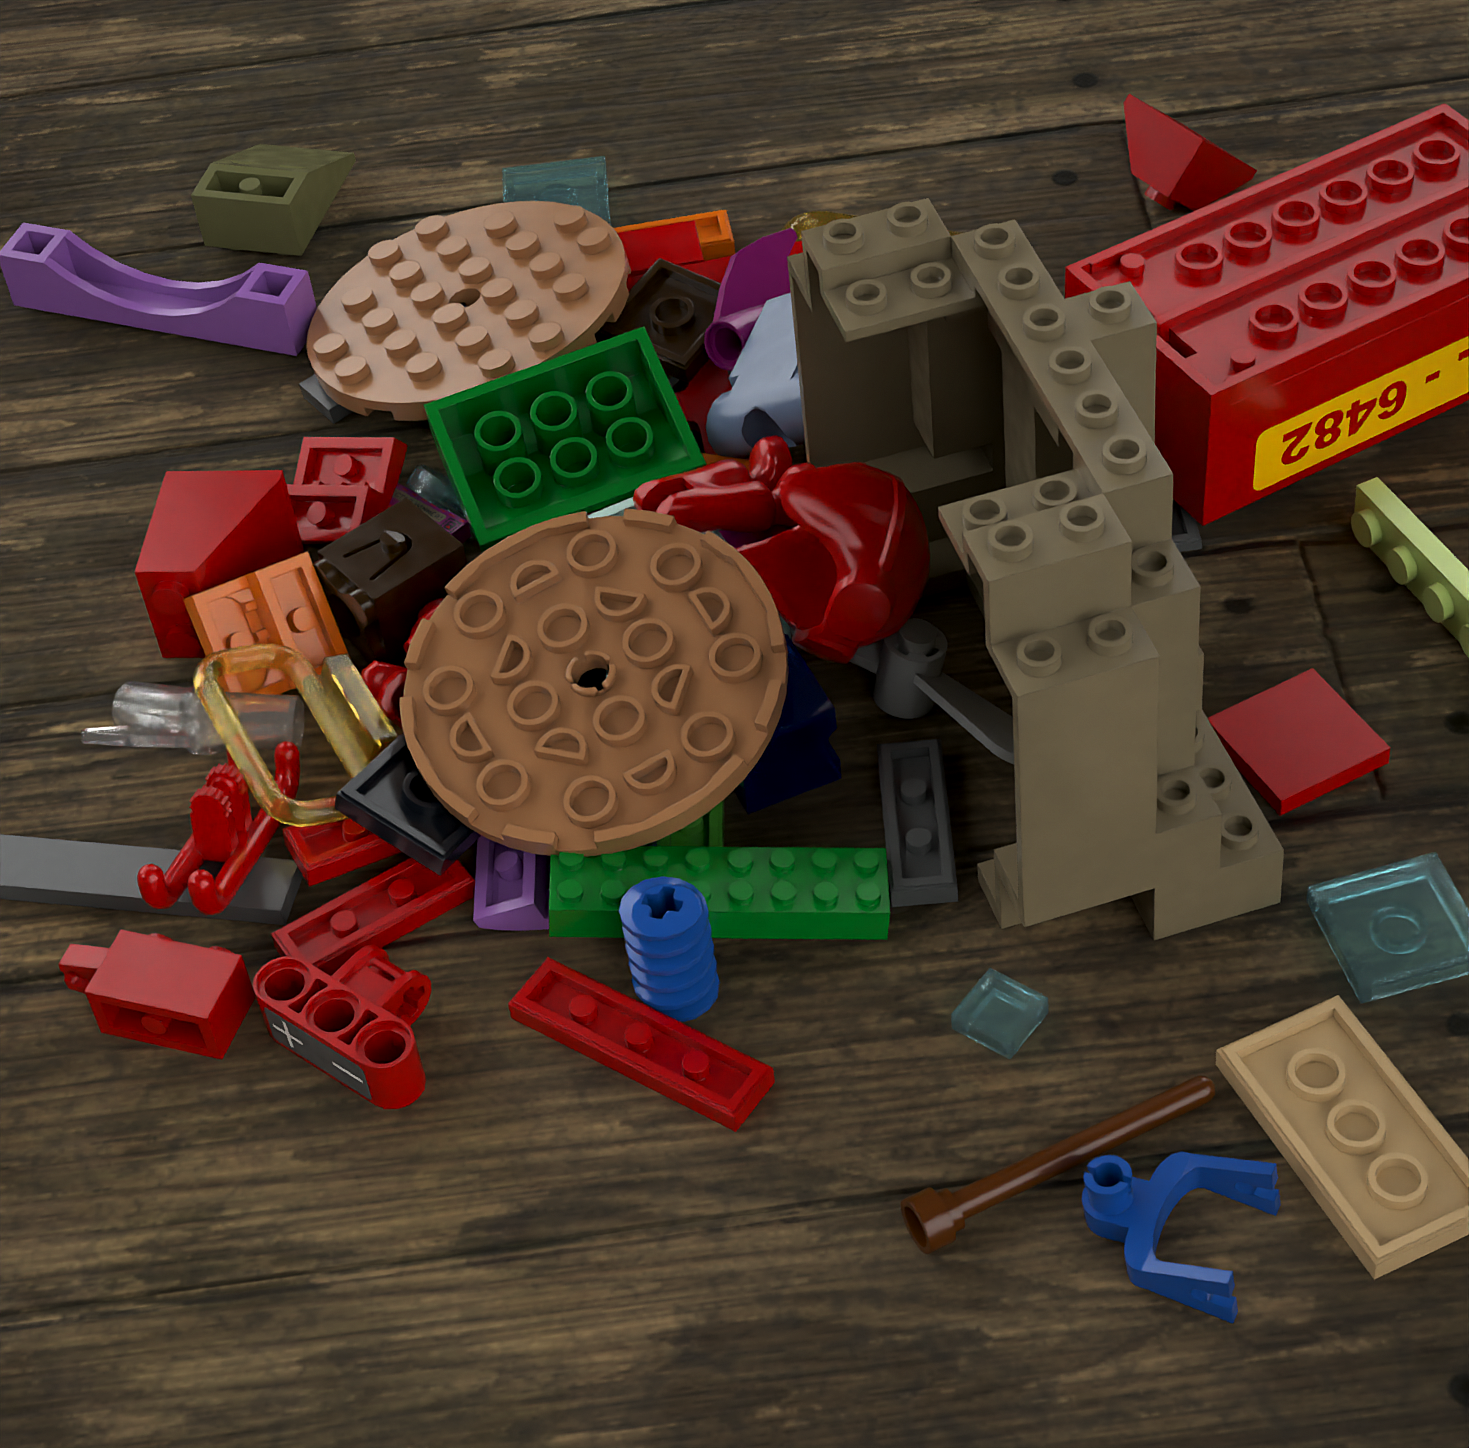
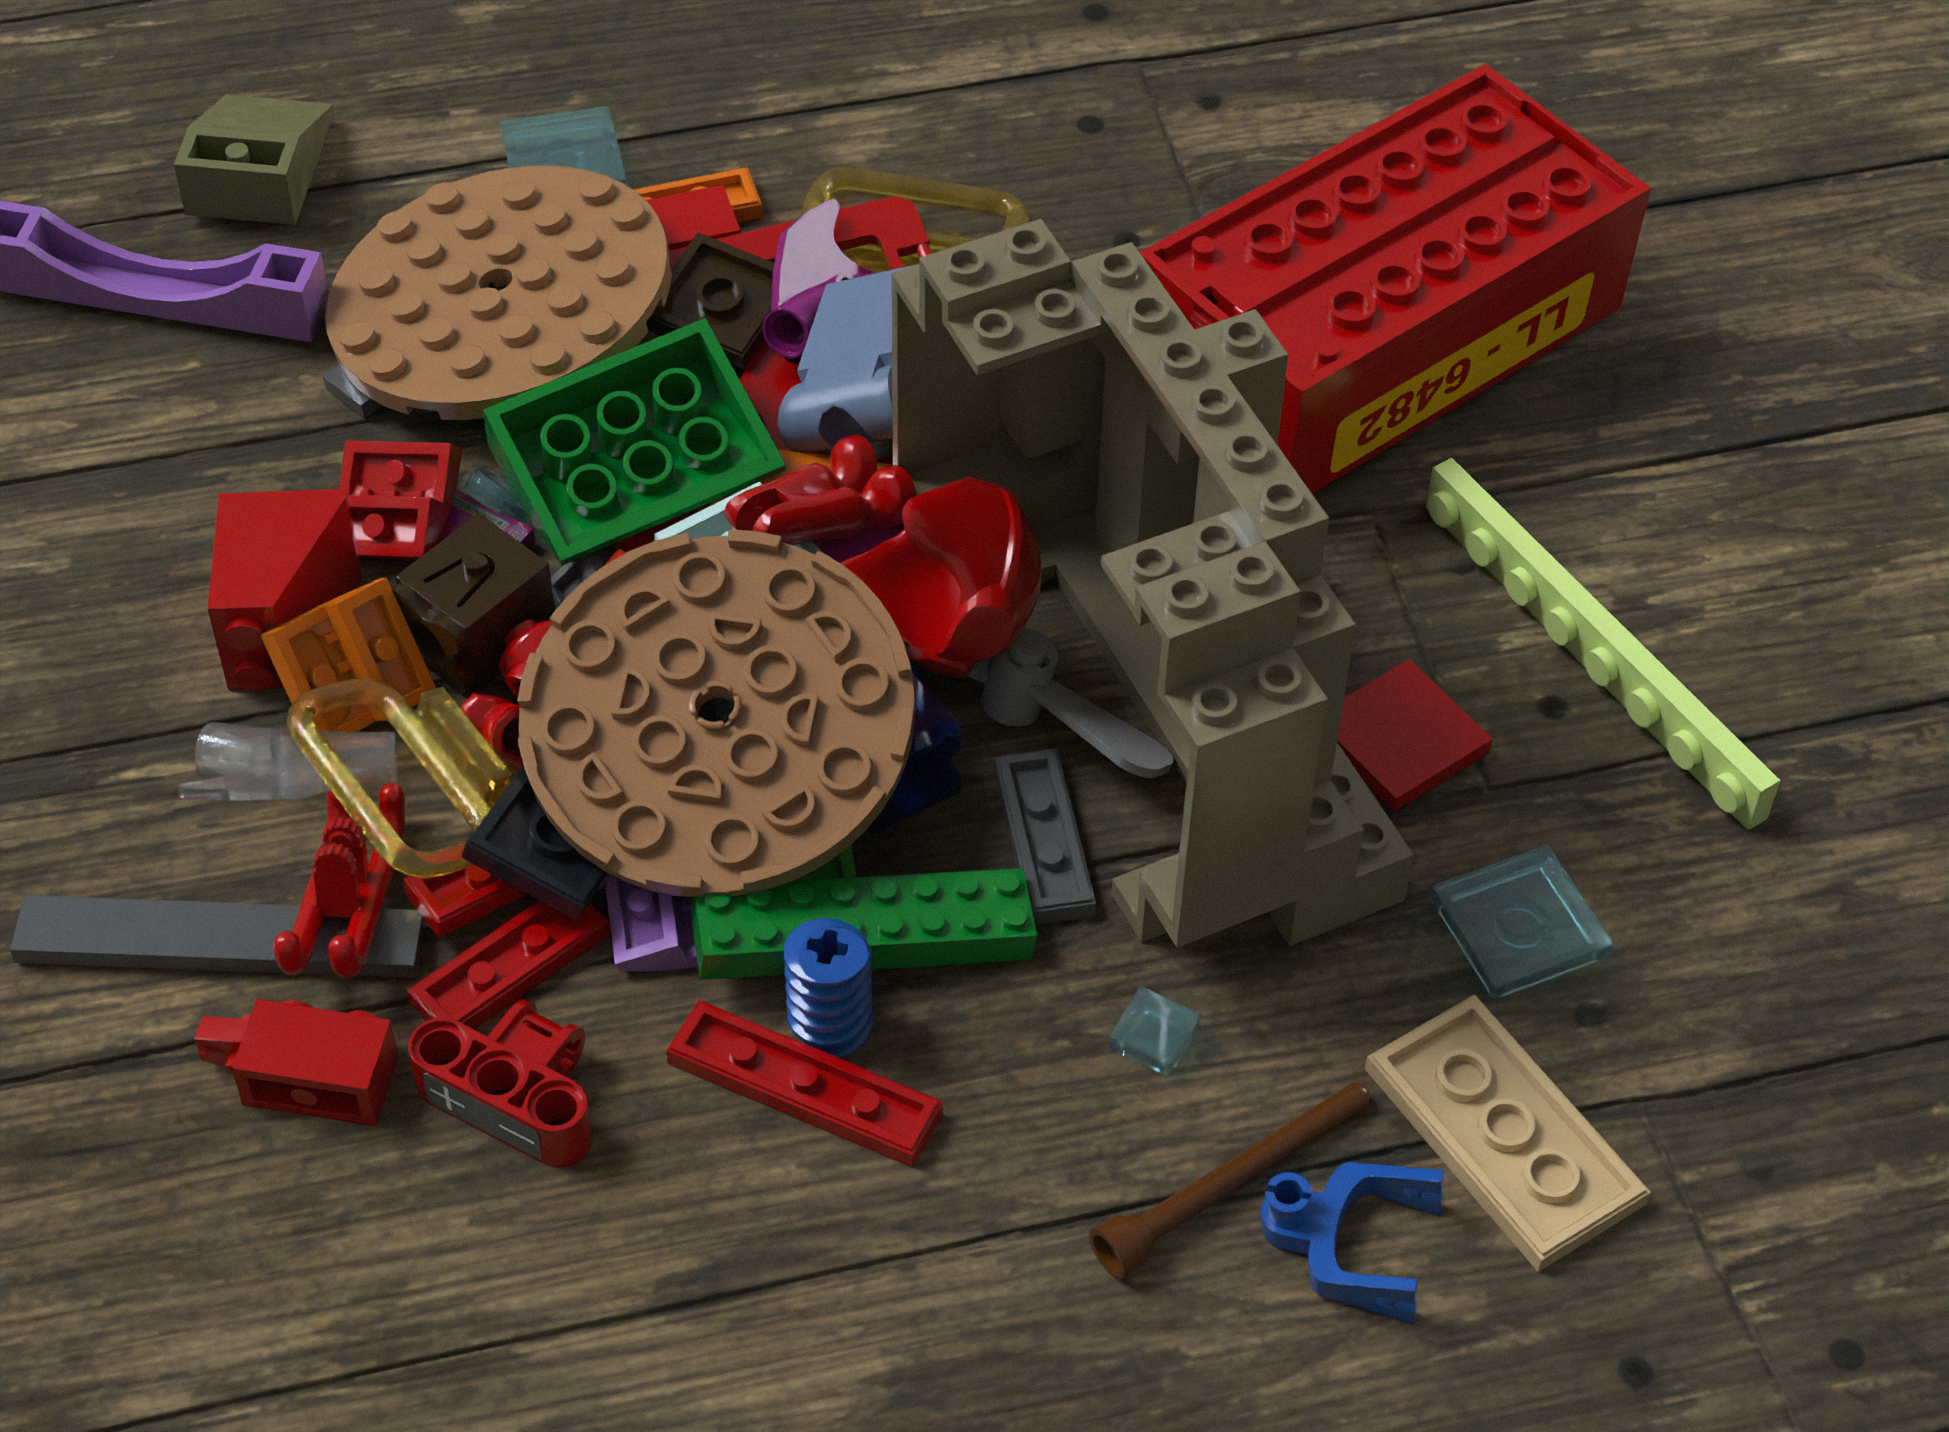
camera: 15 degrees left, 5 degrees up
red slope [1123,94,1257,211] -> none

